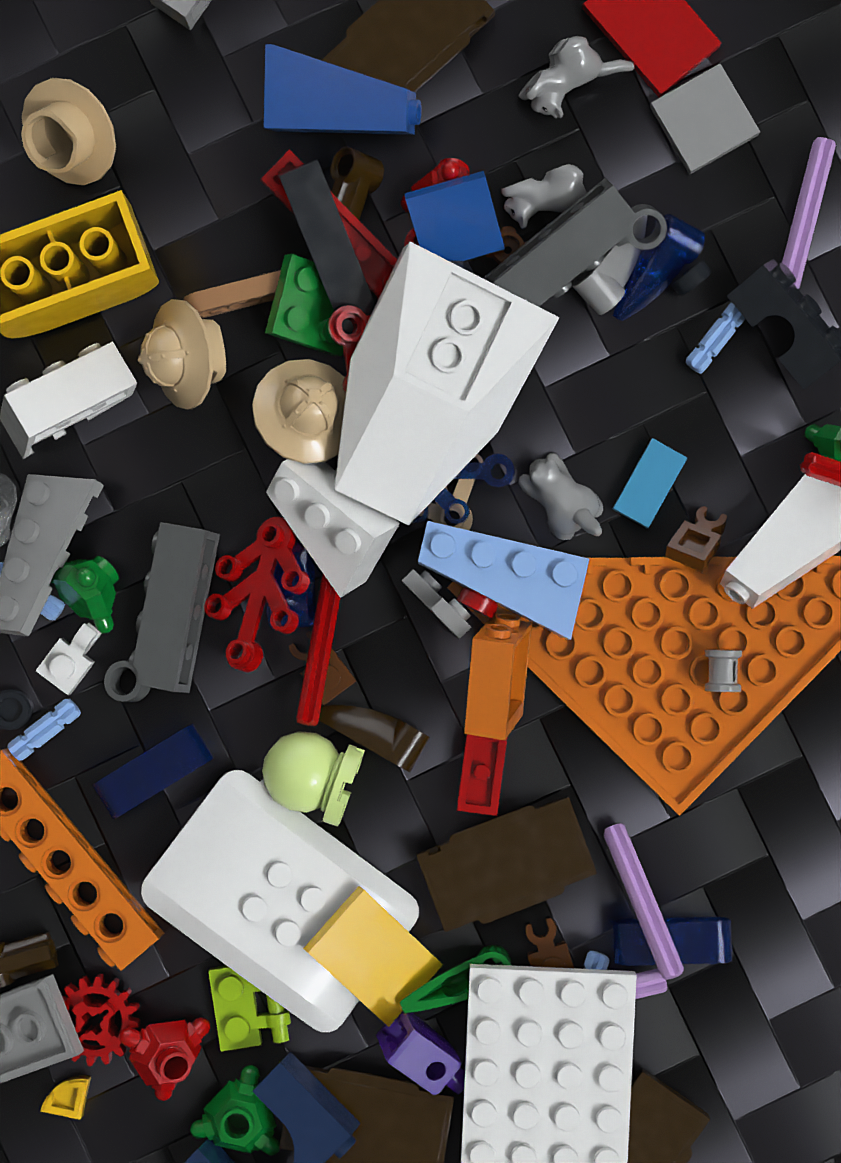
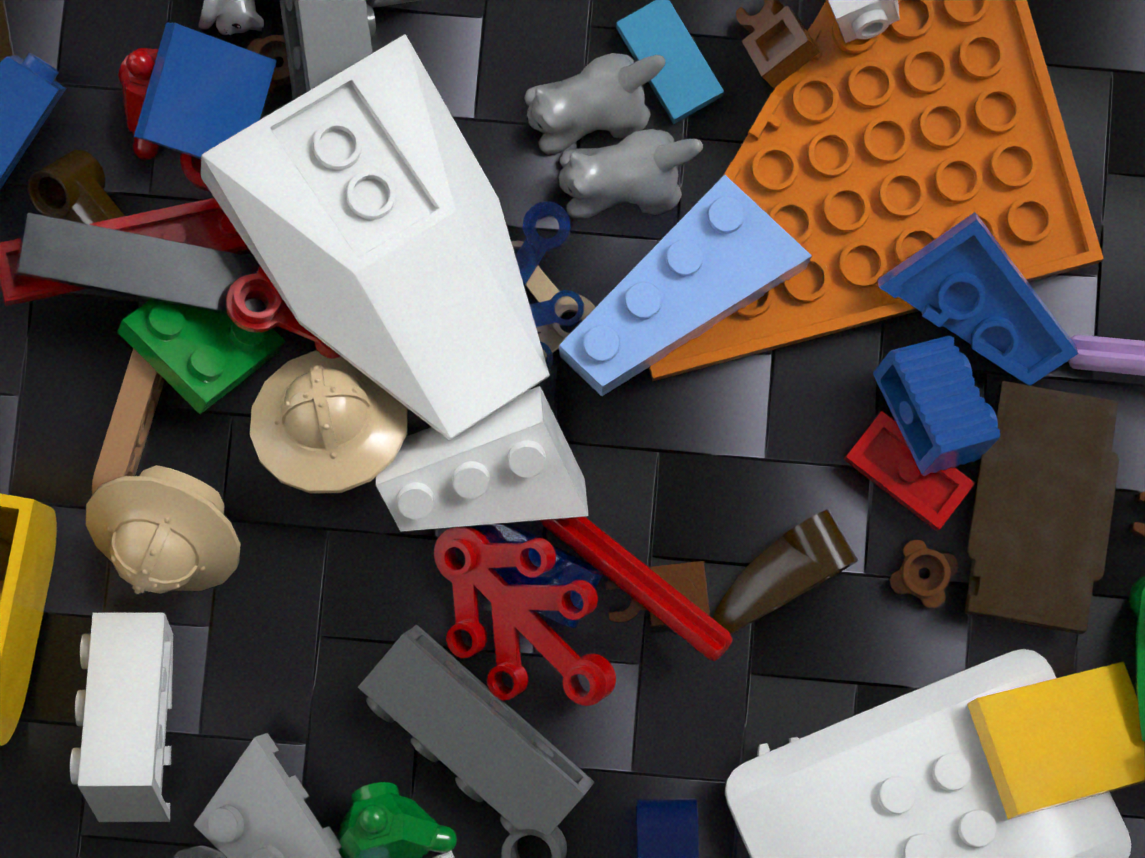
camera: 60 degrees left, 5 degrees down
yellowish green tile [262,731,365,827] -> none
light grey plate [402,569,471,639] -> none
red tile [456,587,499,619] -> none
orange window [464,613,532,740] -> none
light grey bush [705,650,742,692] -> none
none -> light grey animal [524,53,666,155]
none -> blue brick [873,336,1000,476]
none -> blue wing [878,212,1079,386]
none -> reddish brown plate [890,540,958,608]

